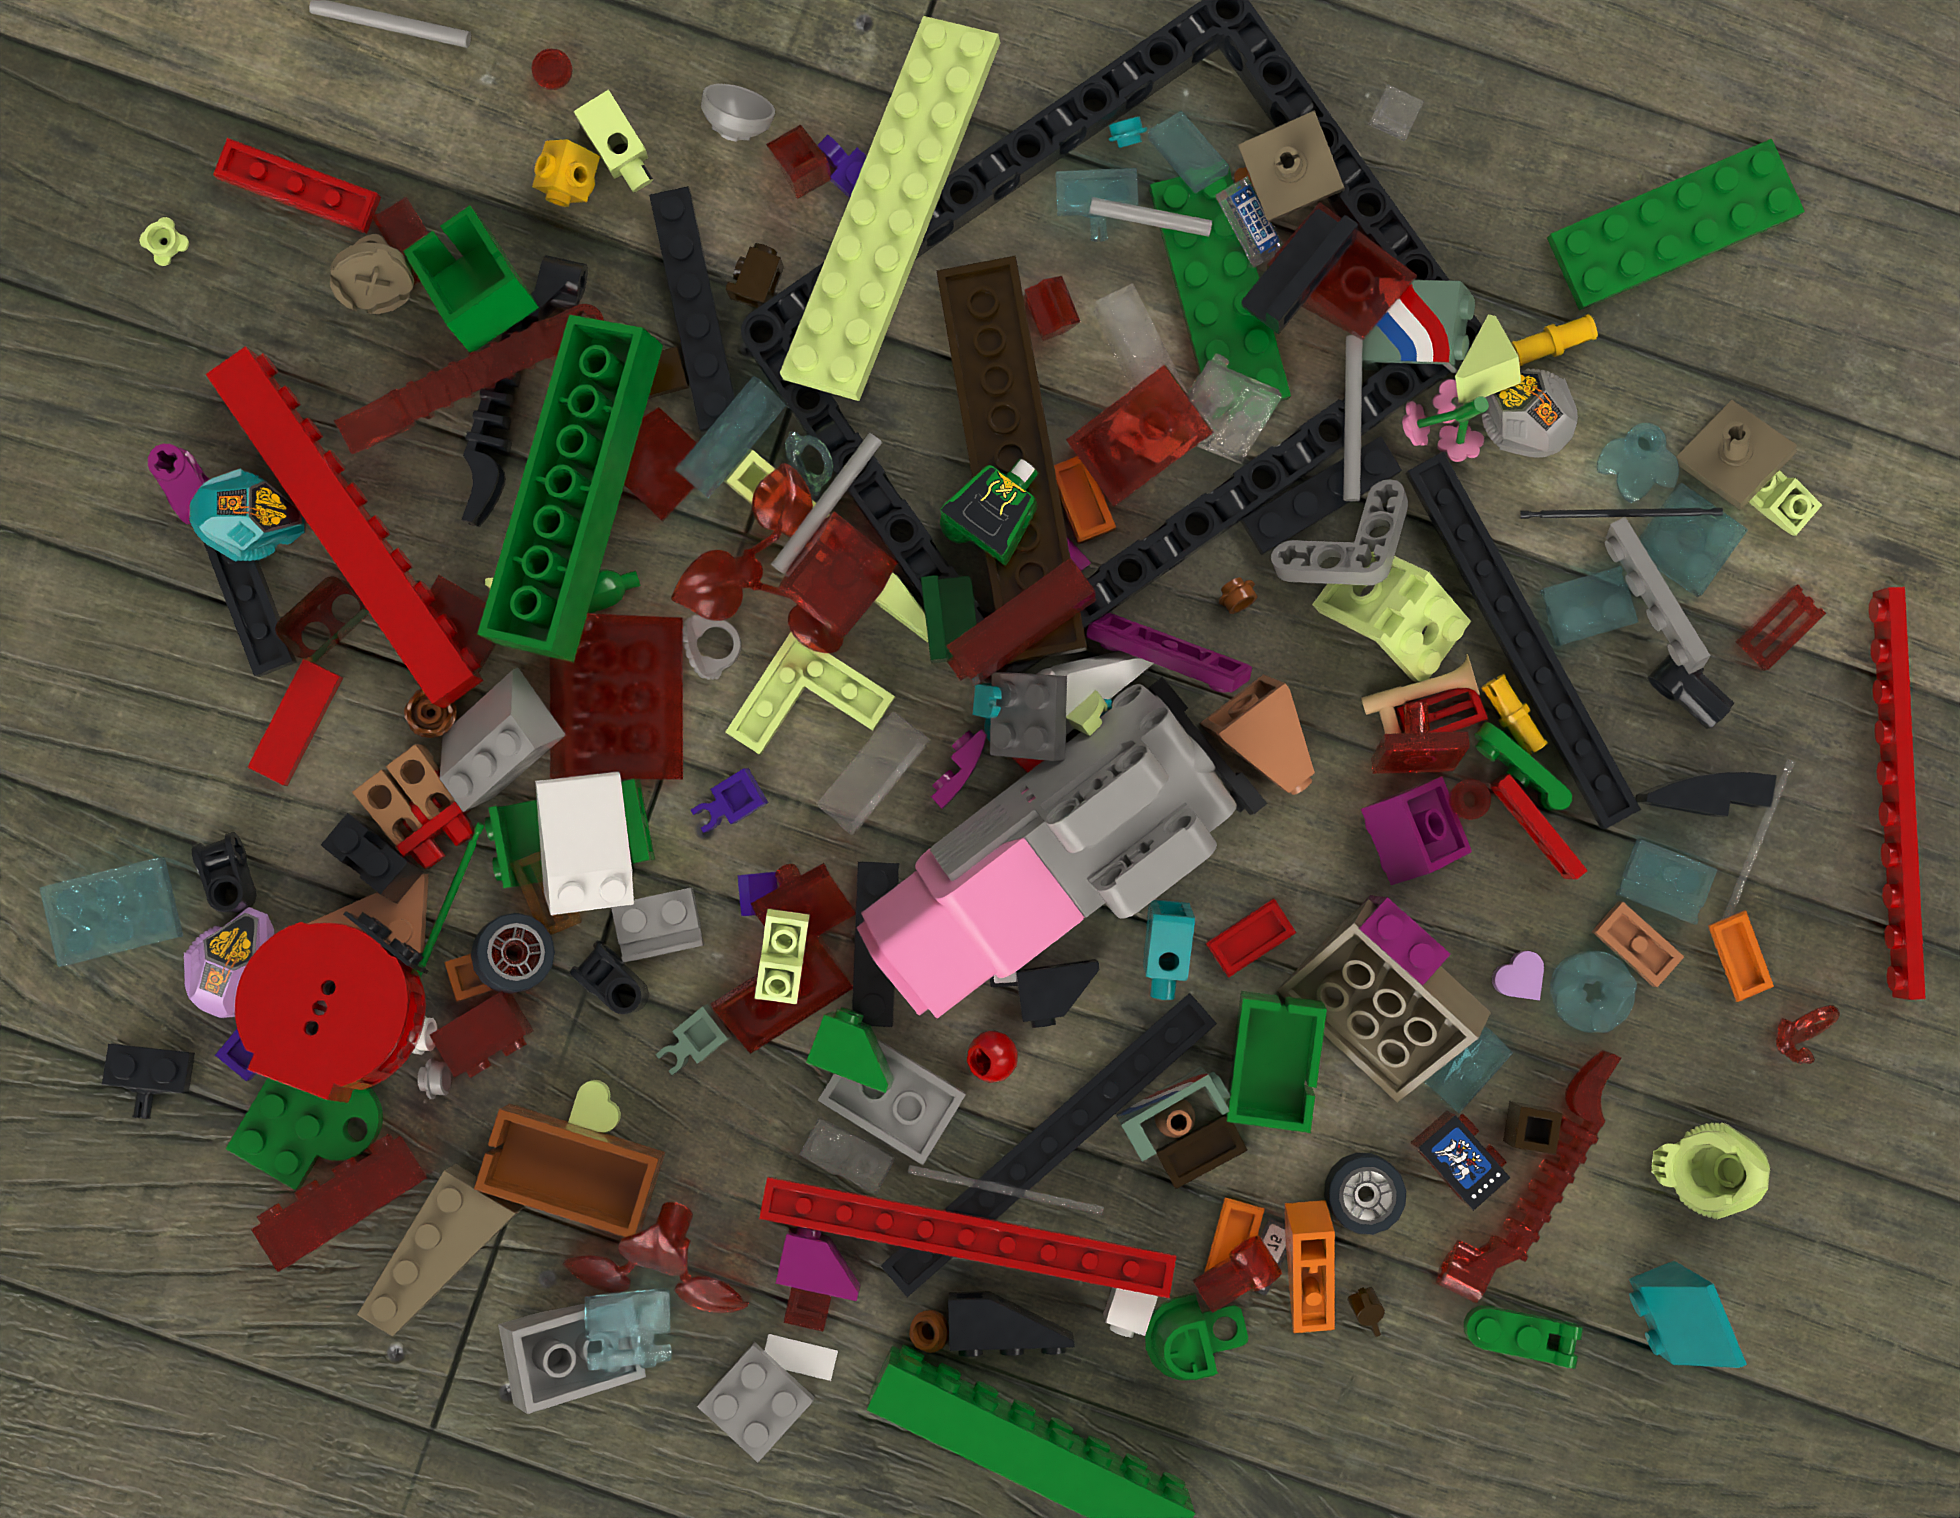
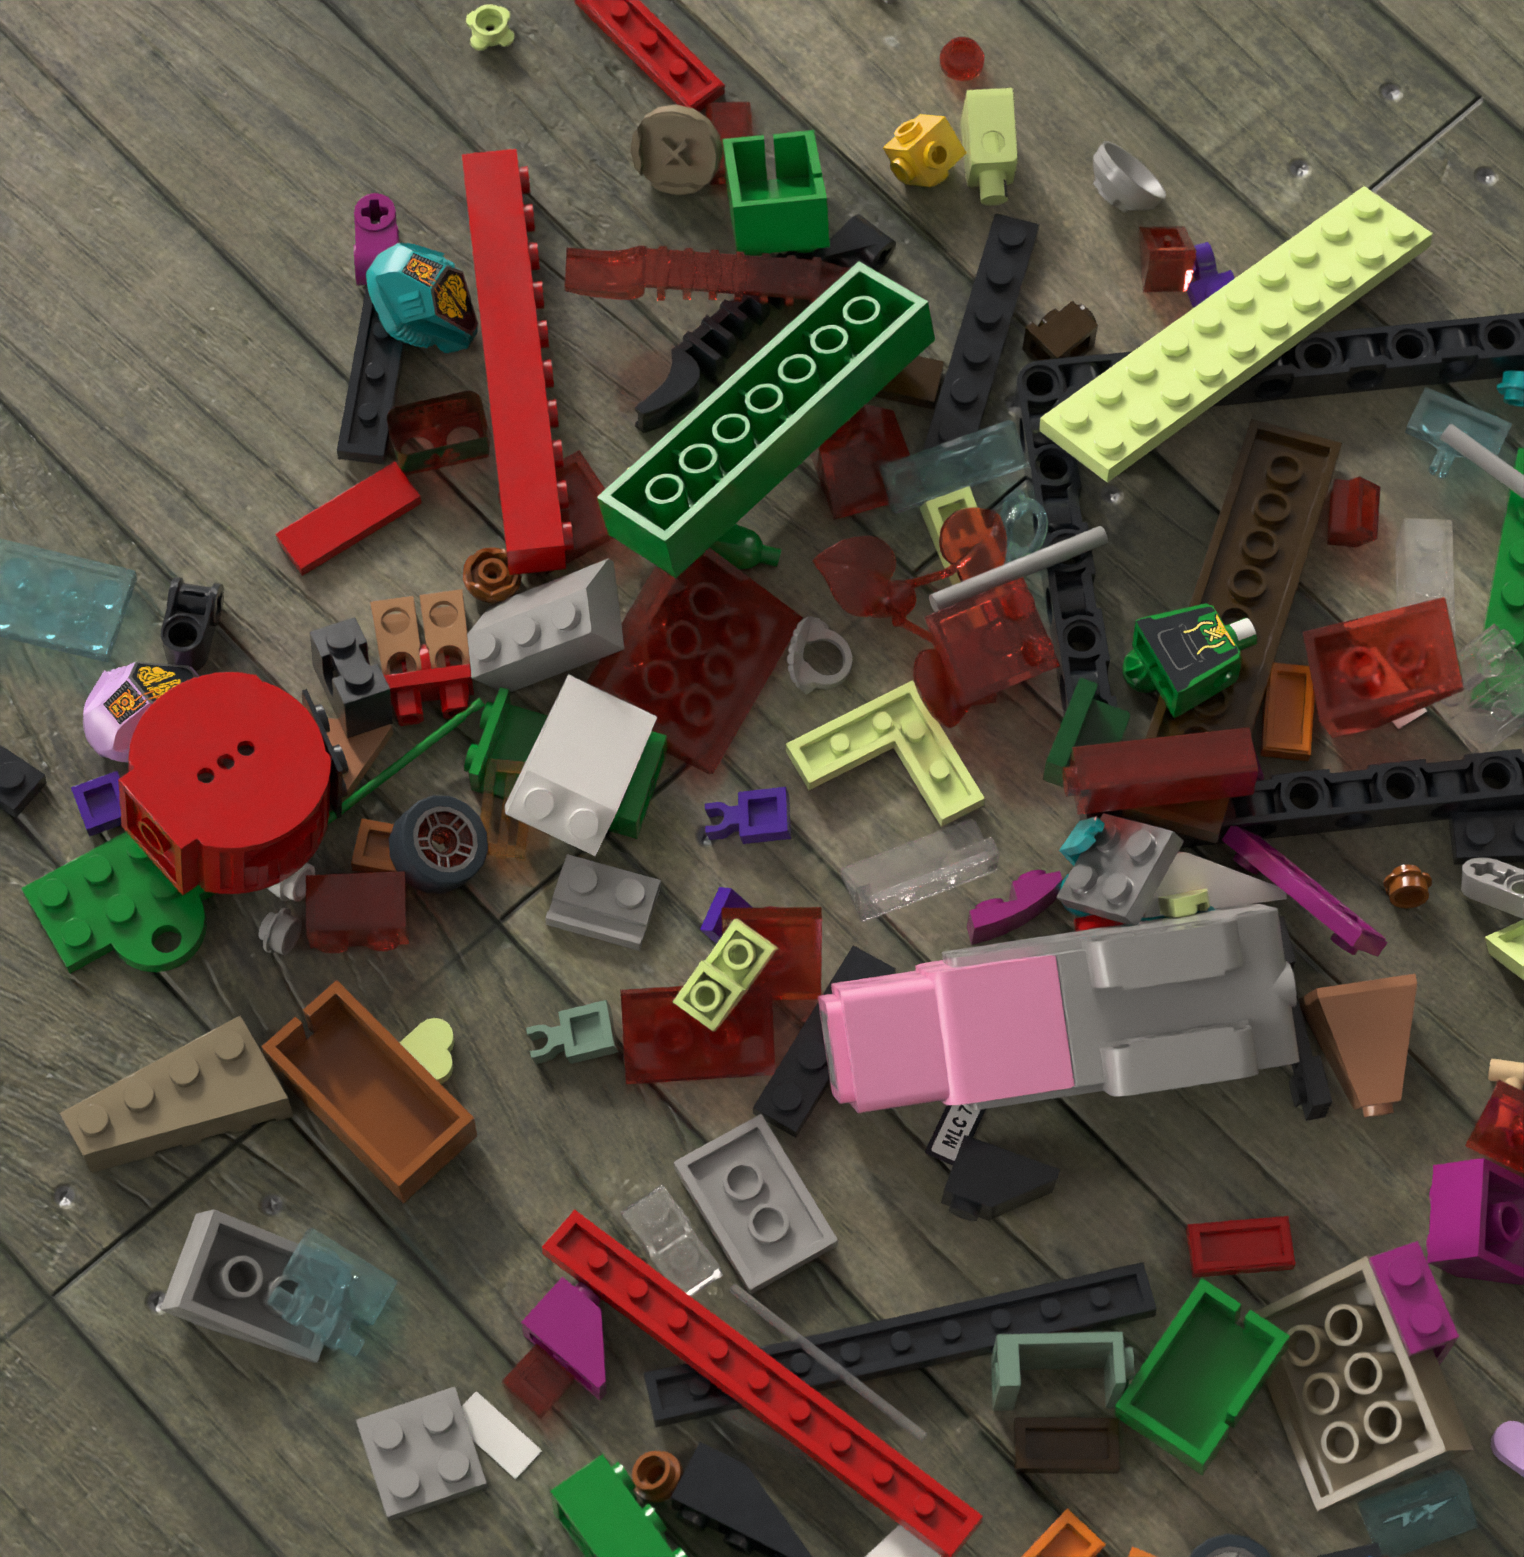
camera: 25 degrees right, 20 degrees down
clear red wedge [251,1134,429,1272] -> none
clear red plant [562,1202,749,1313] -> none
black piece [569,940,649,1014] -> none
green slope [806,1007,894,1093] -> none
yellowish green slope [873,572,928,643] -> none
red piece [967,1030,1018,1083] -> none
teal torso [1143,900,1195,1000] -> none
nougat cone [1155,1099,1195,1138] -> none

